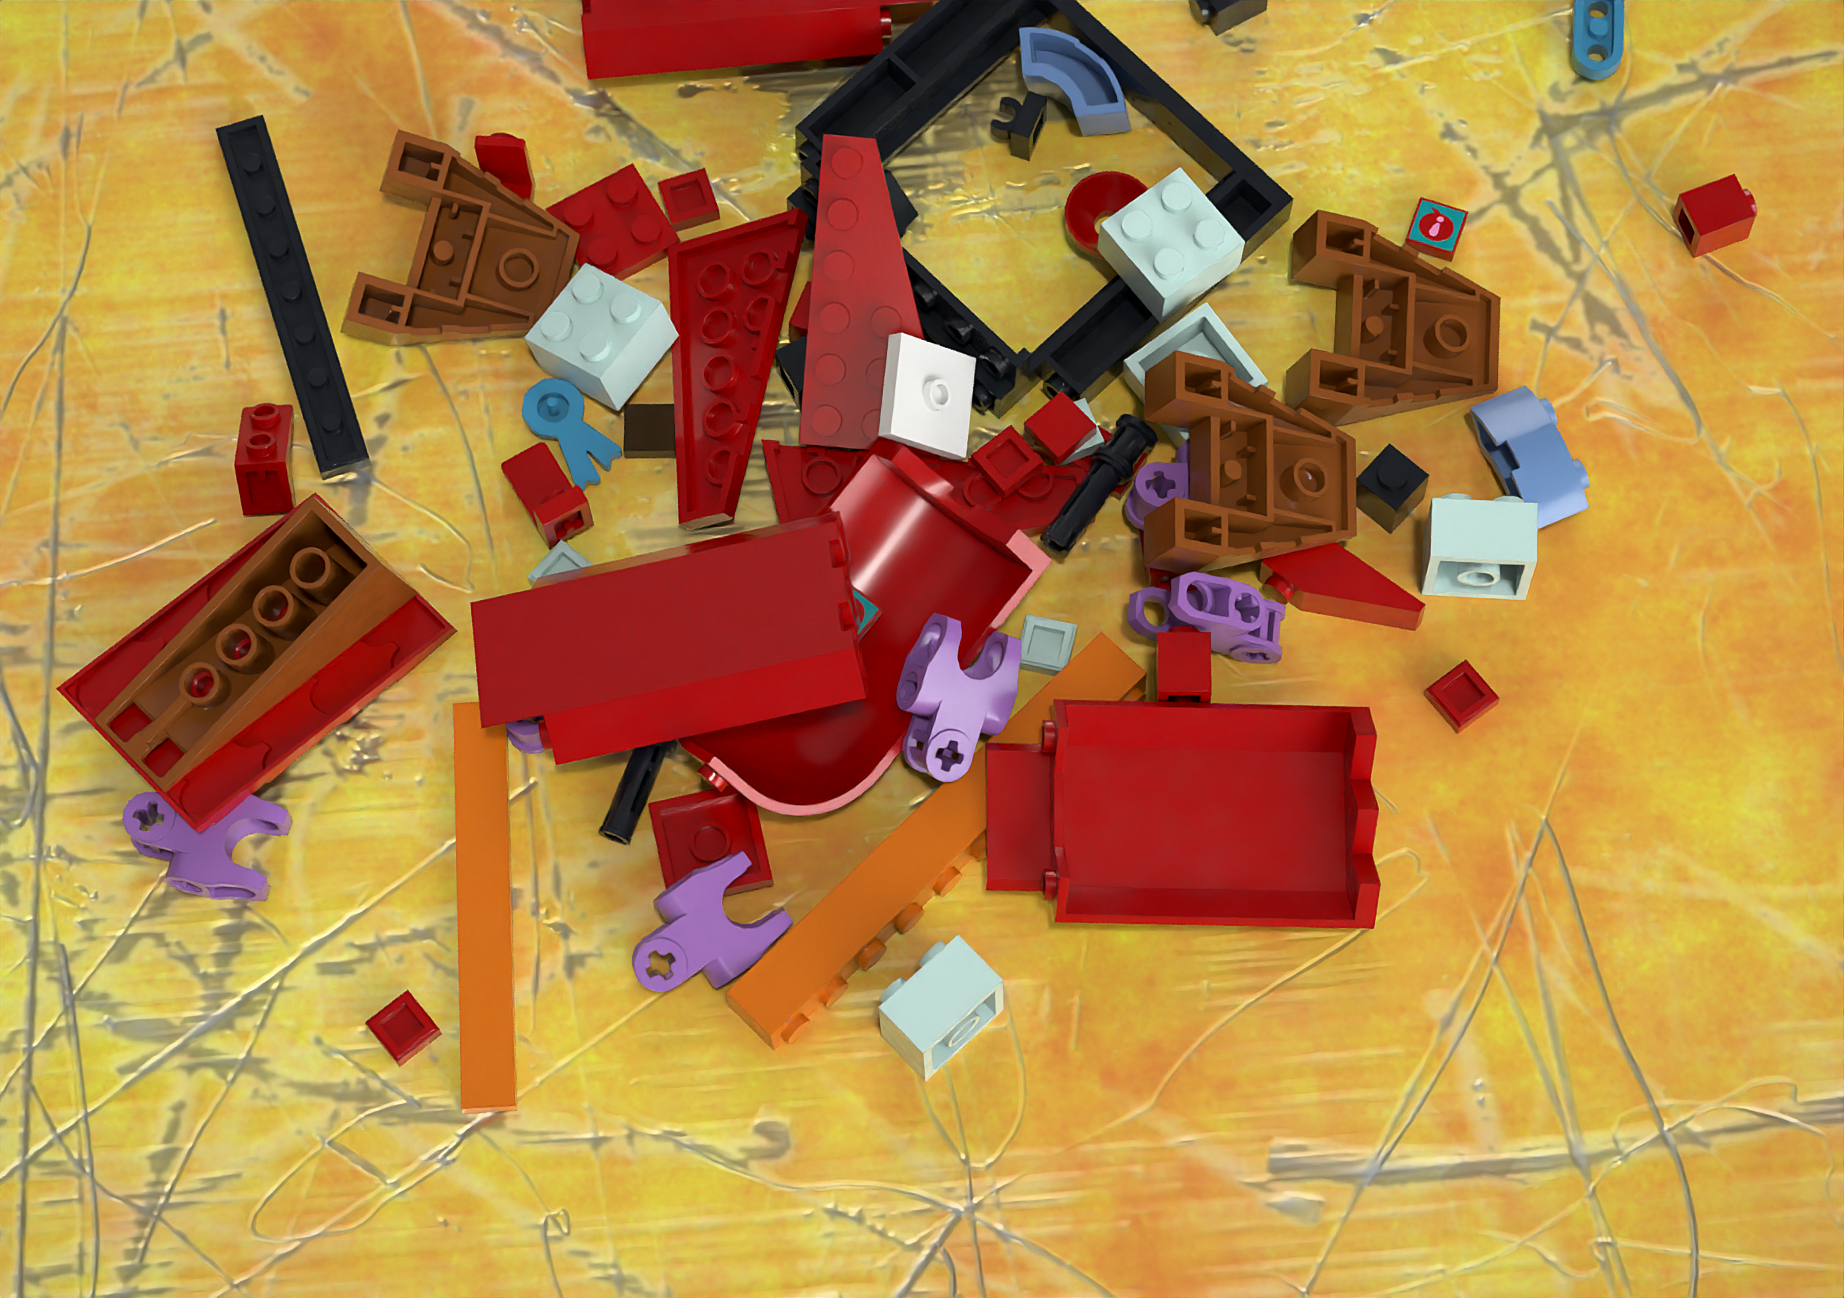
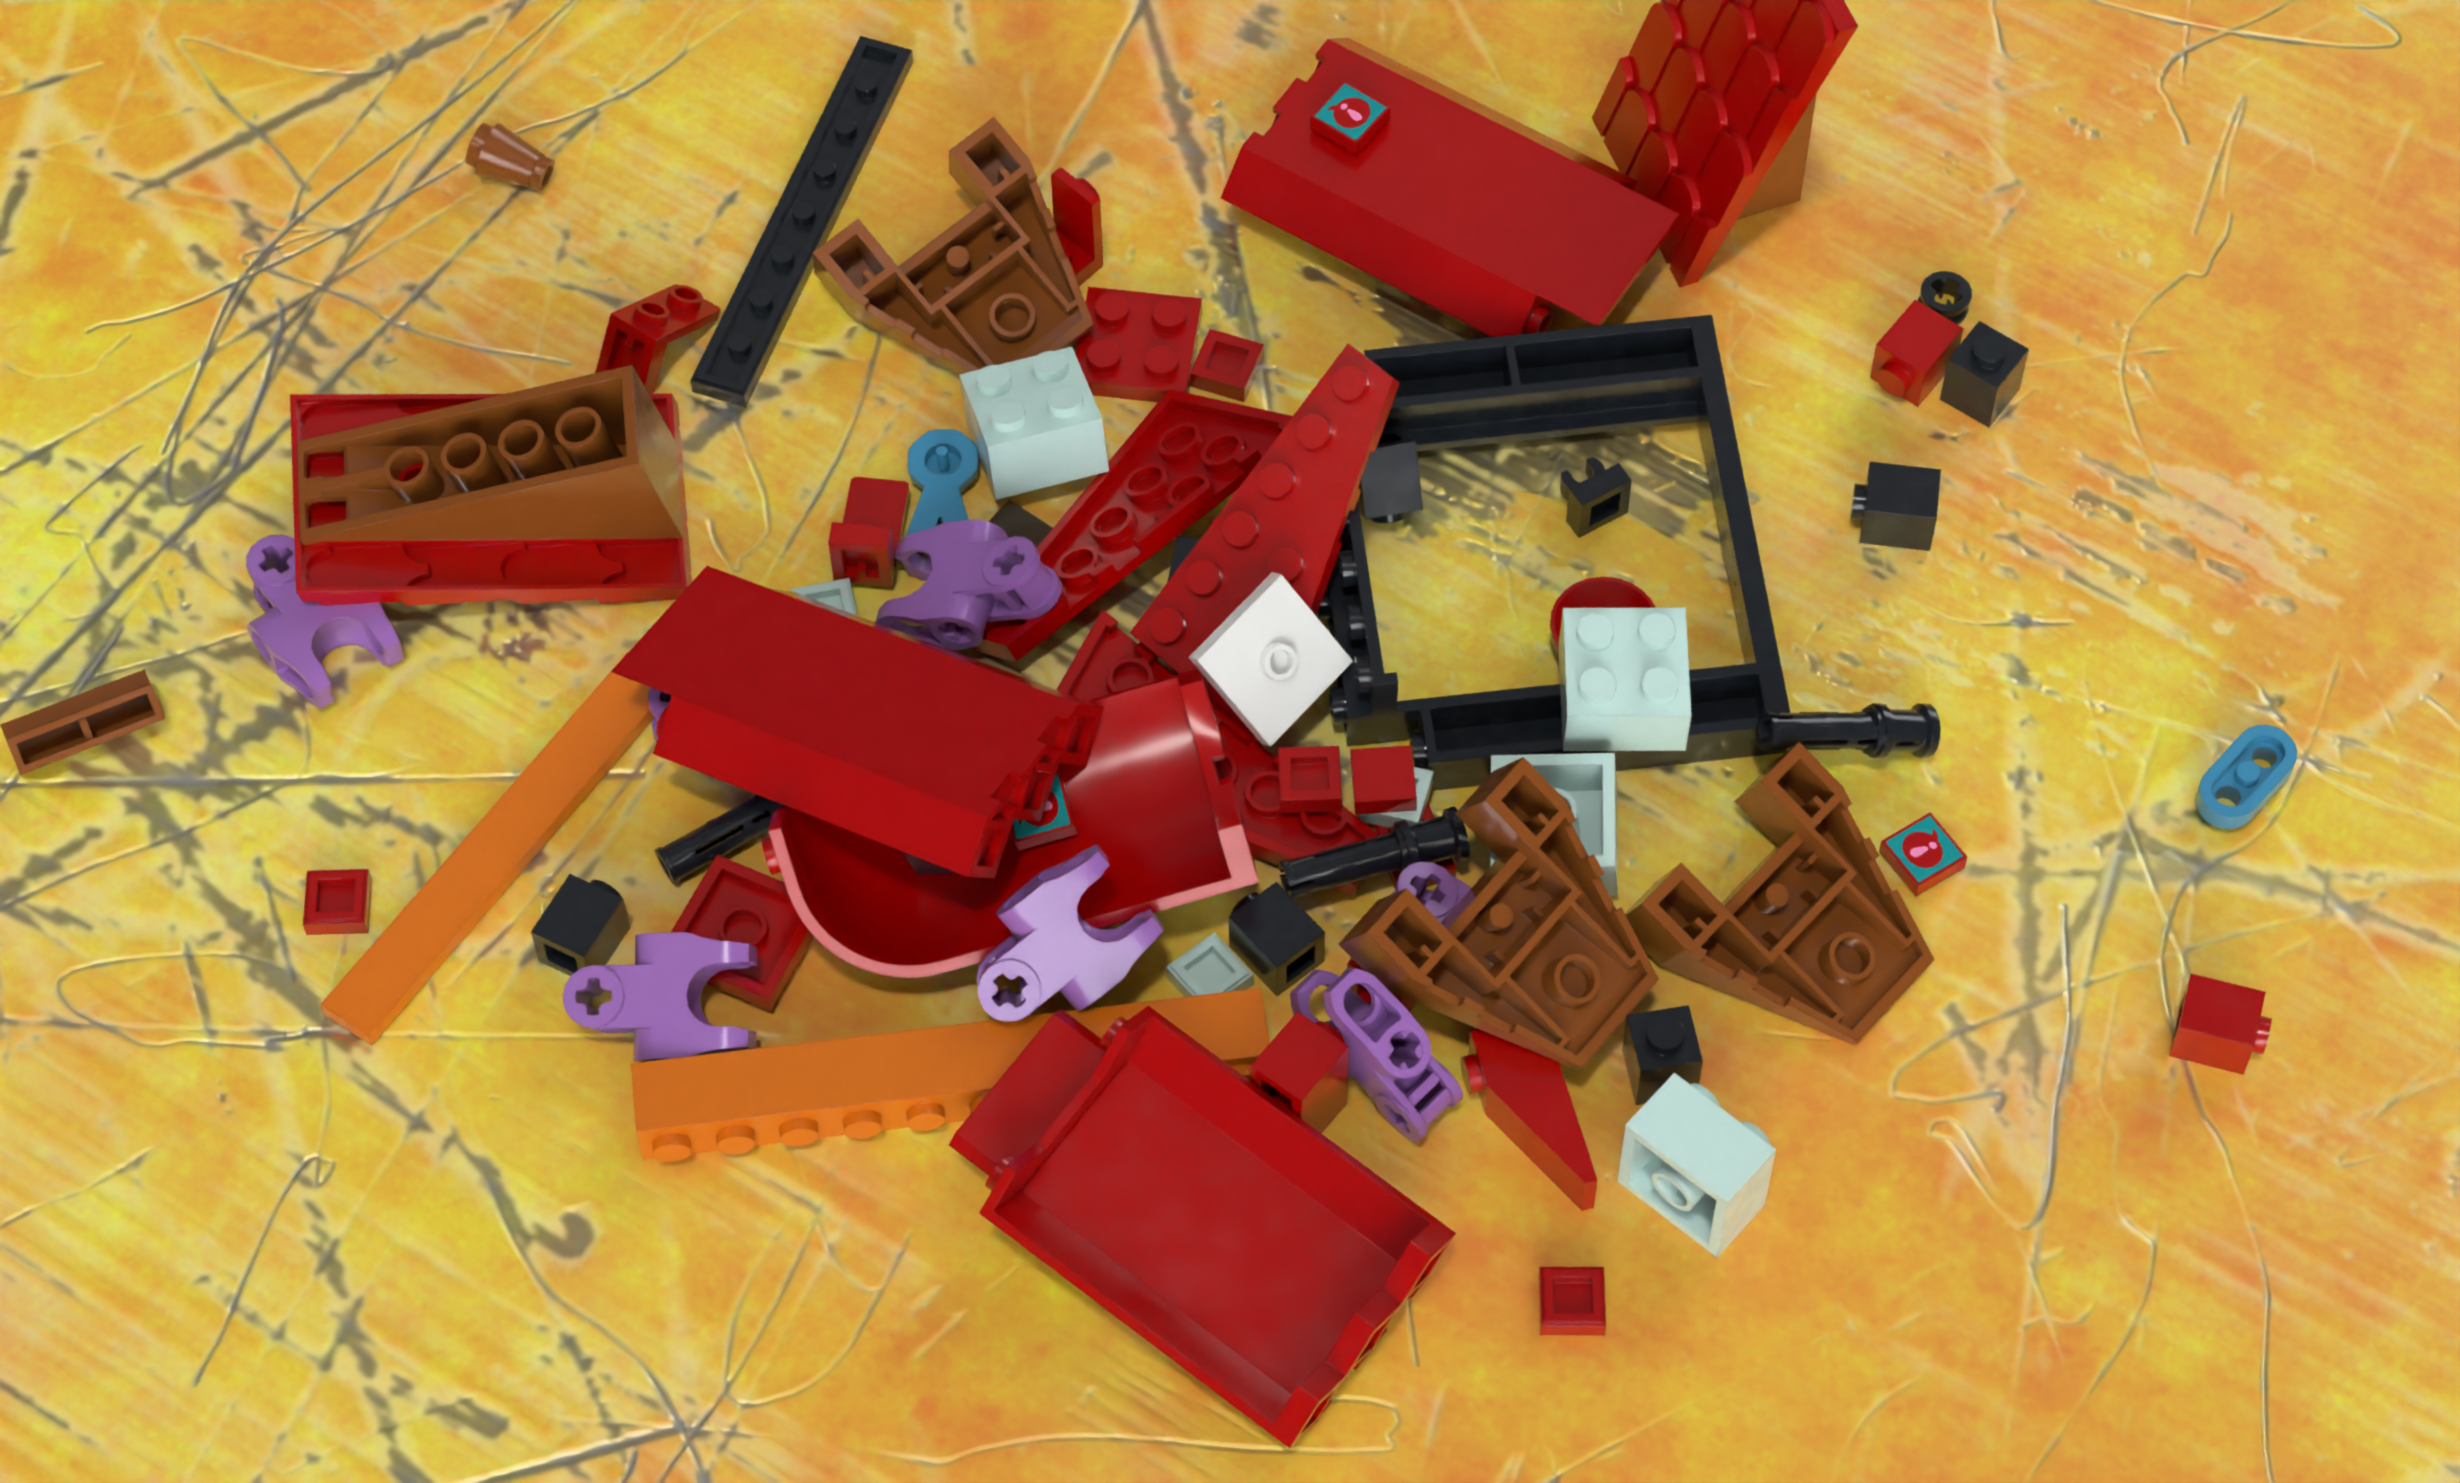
camera: 35 degrees right, 10 degrees down
light aqua brick [878,935,1004,1082] -> none
medium blue brick [1019,27,1132,136] -> none
medium blue brick [1470,385,1589,529] -> none
none -> dark orange piece [0,669,165,775]
none -> dark orange cone [465,123,555,191]
none -> black brick [531,874,630,976]
none -> medium lavender piece [876,520,1062,650]
none -> black brick [1229,882,1325,996]
none -> black pin [1756,703,1941,758]

